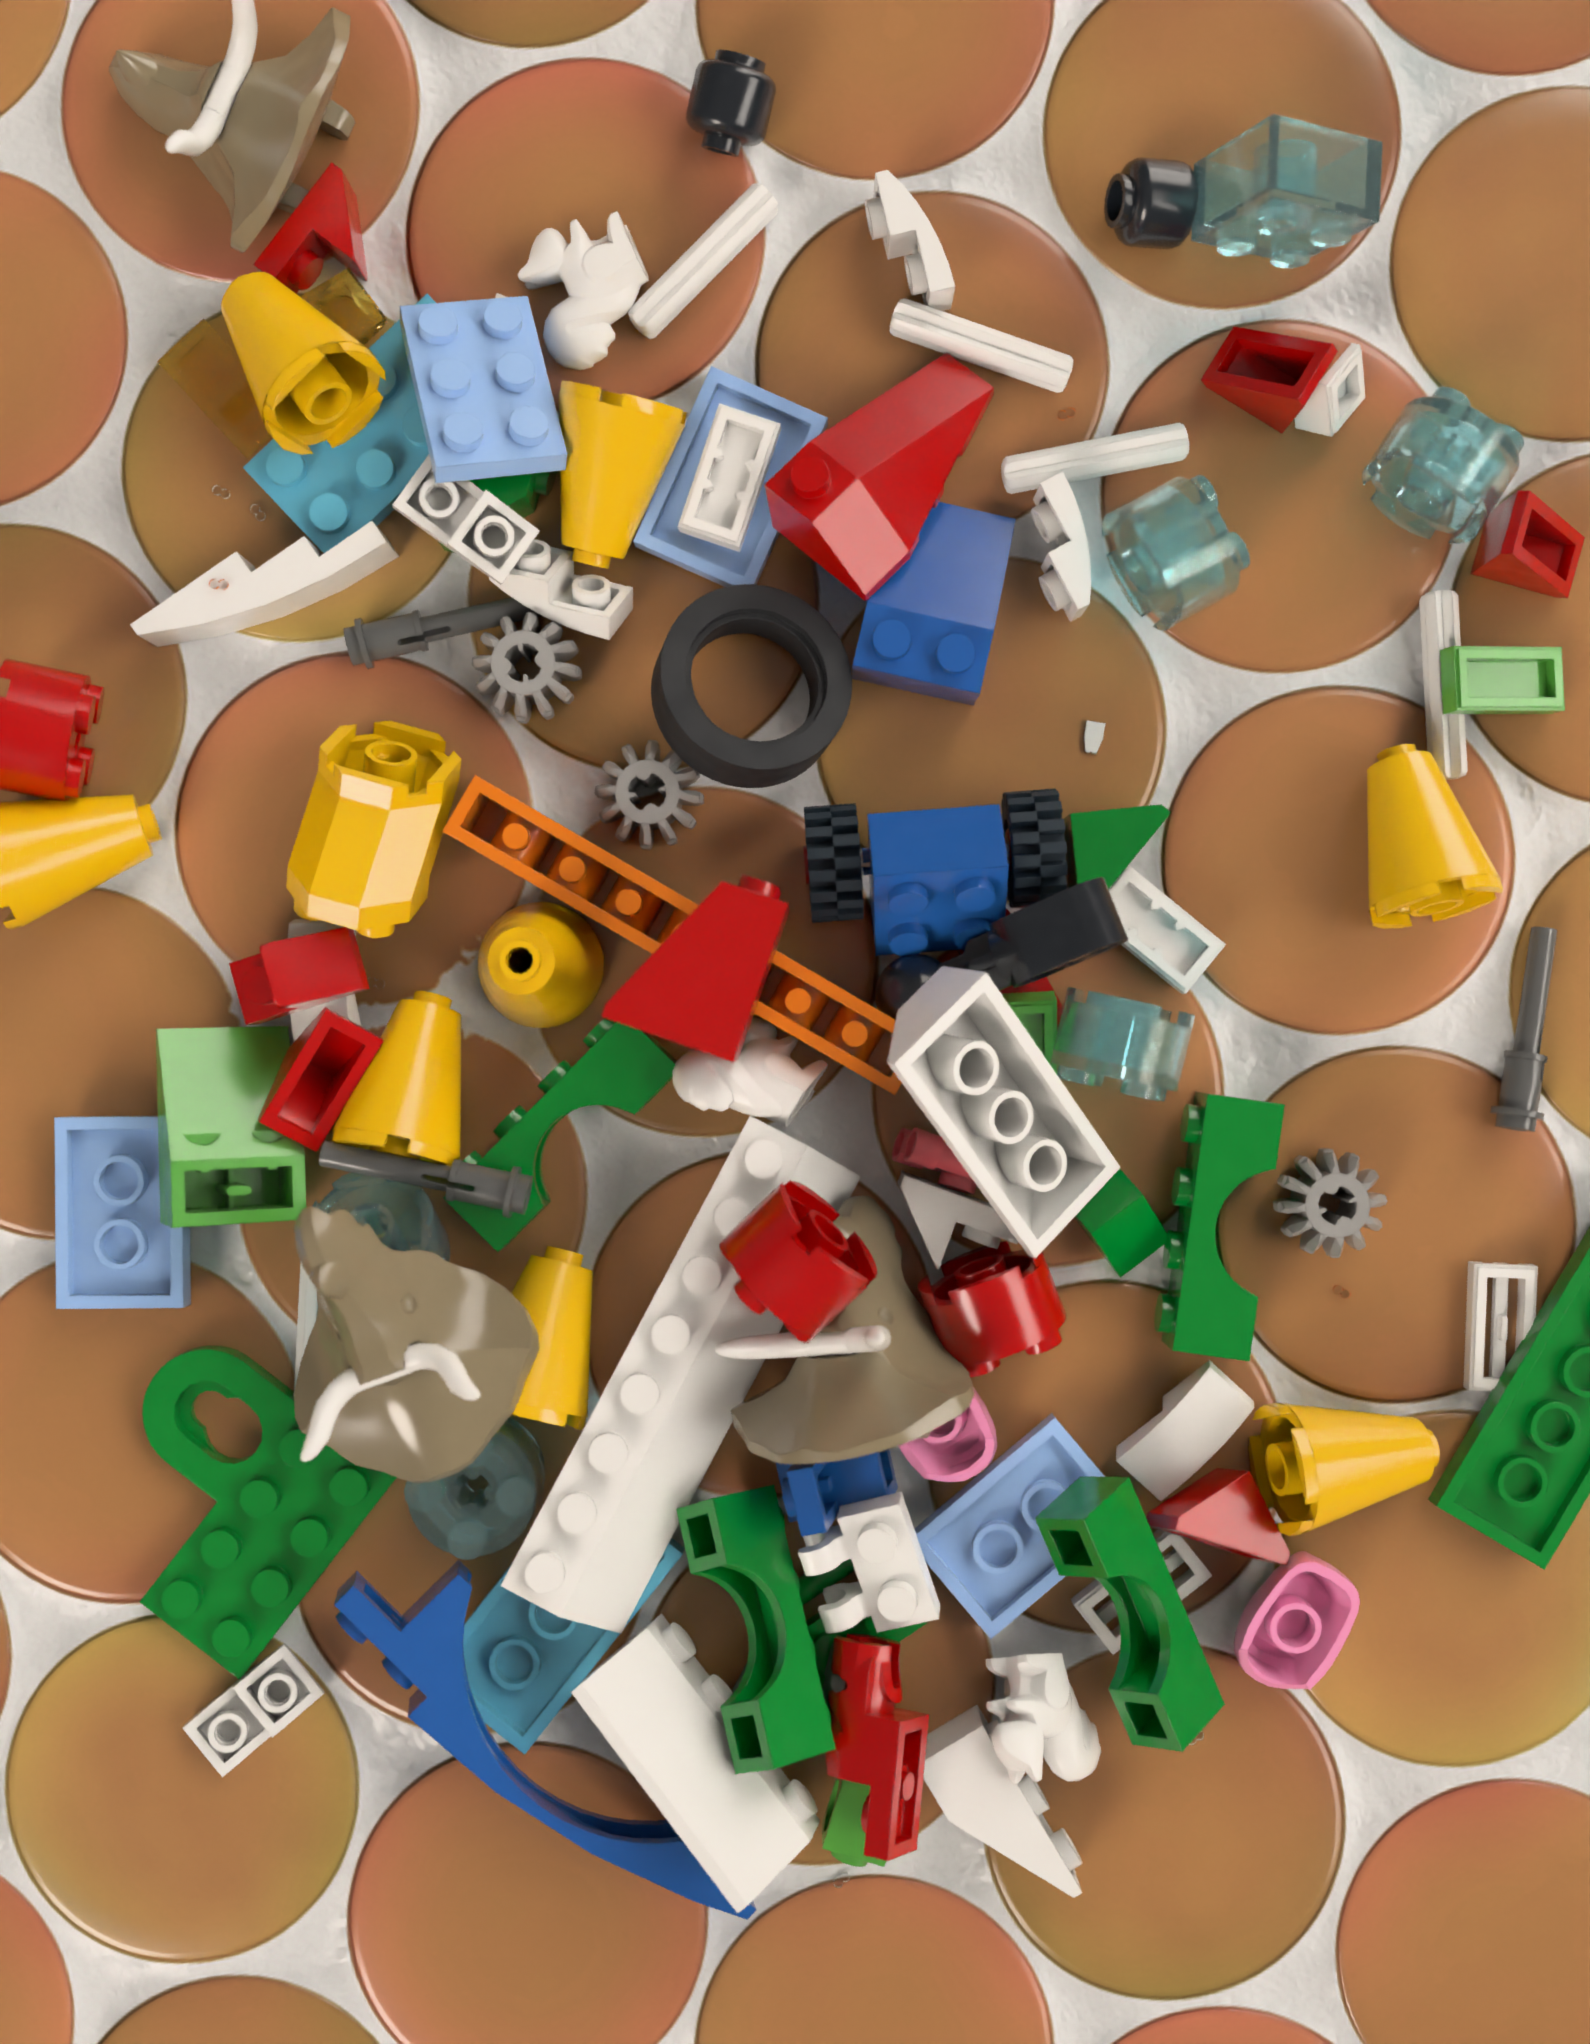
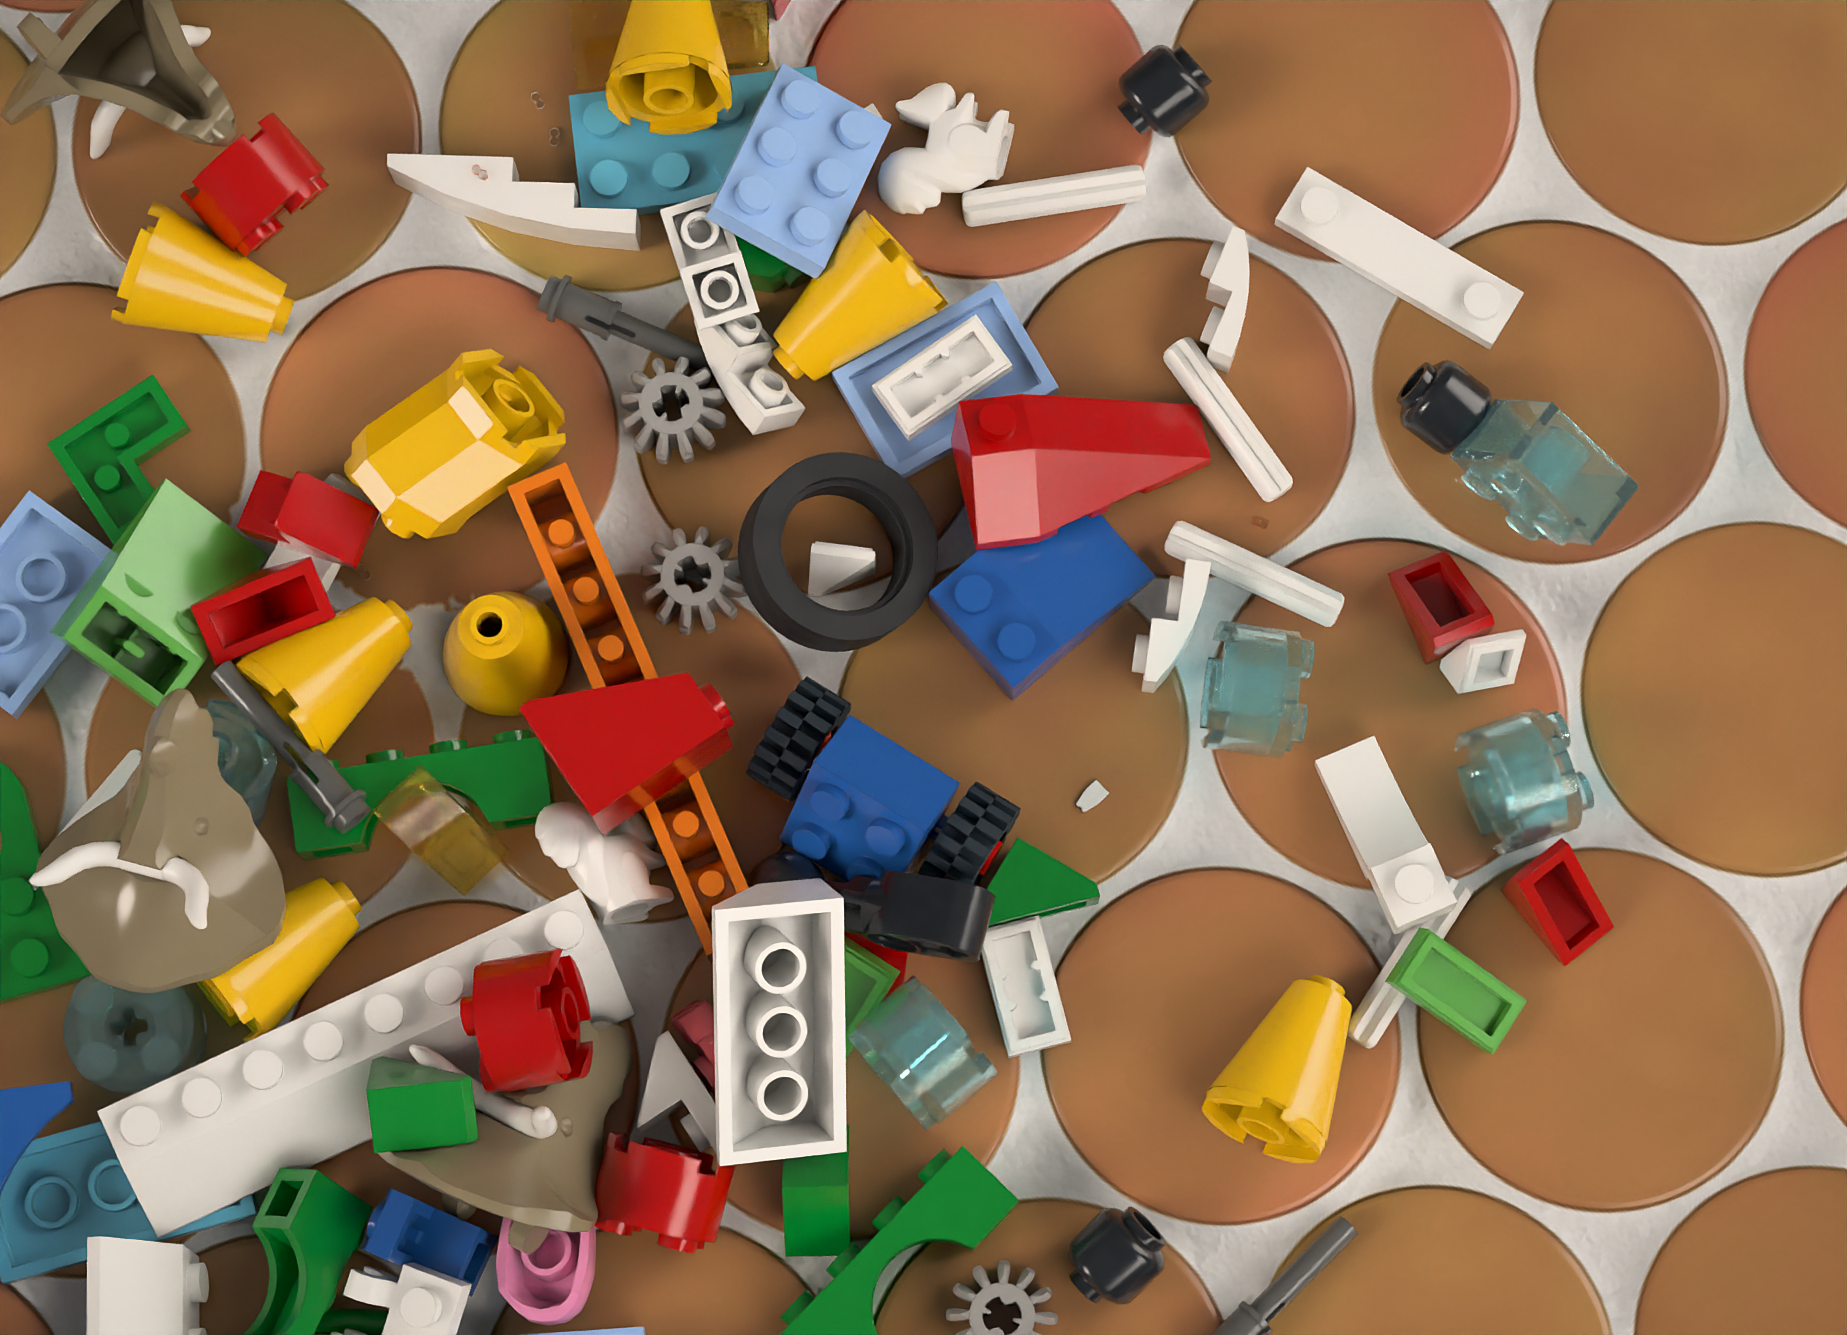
camera: 45 degrees right, 10 degrees down
none -> green plate [47,375,191,545]
none -> green slope [366,1056,479,1153]
none -> clear yellow slope [374,764,510,896]
none -> white slope [808,541,876,597]
none -> black head [1068,1207,1166,1305]
none -> white plate [1274,167,1524,350]
none -> white slope [1315,736,1457,935]

